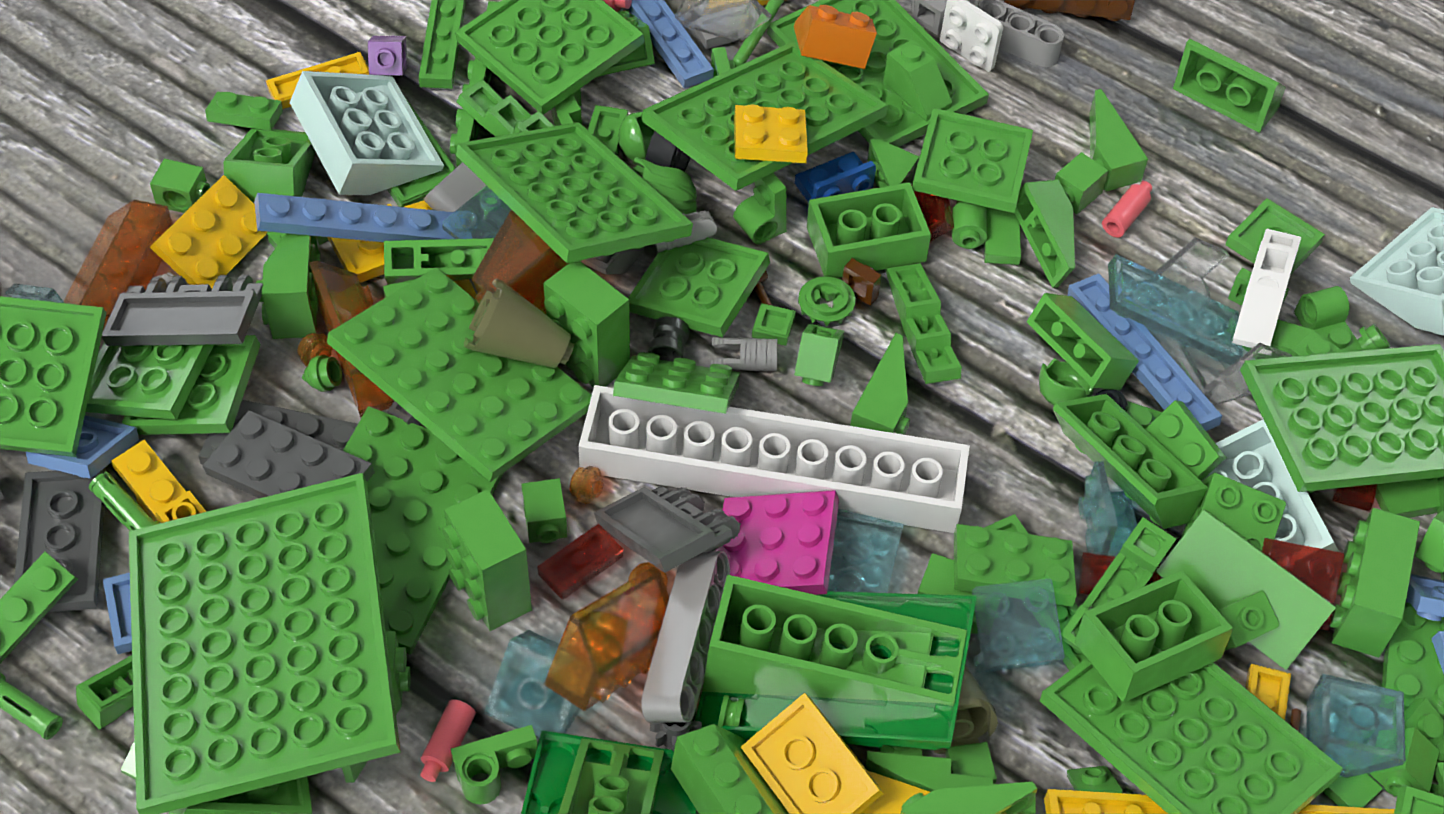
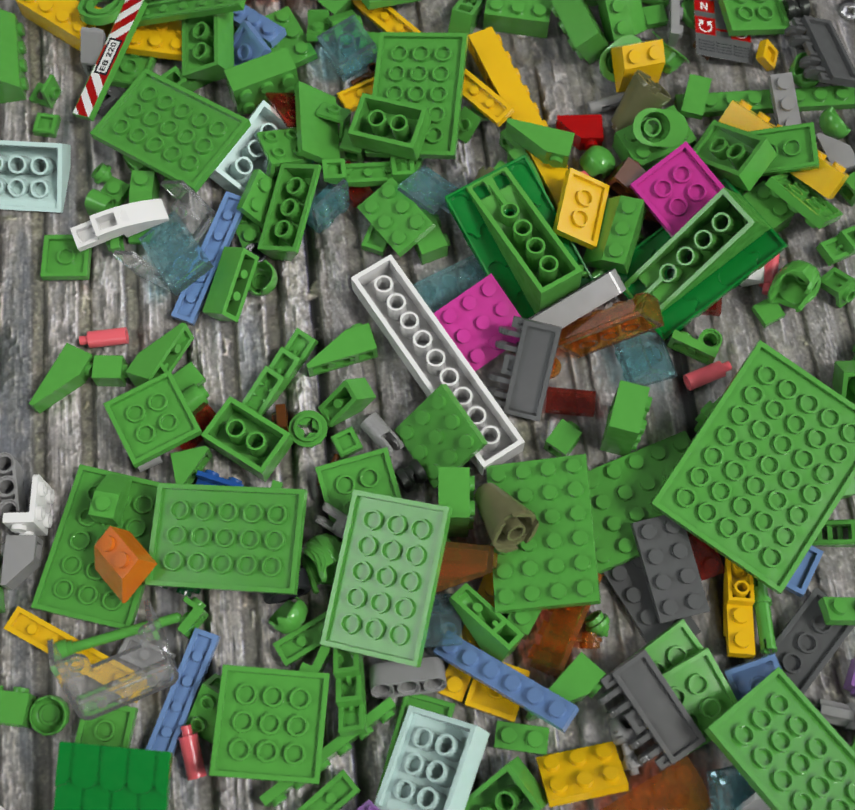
camera: 130 degrees left, 15 degrees up
clear orange plate [570,466,604,504] -> none
yellow plate [734,104,808,163] -> none

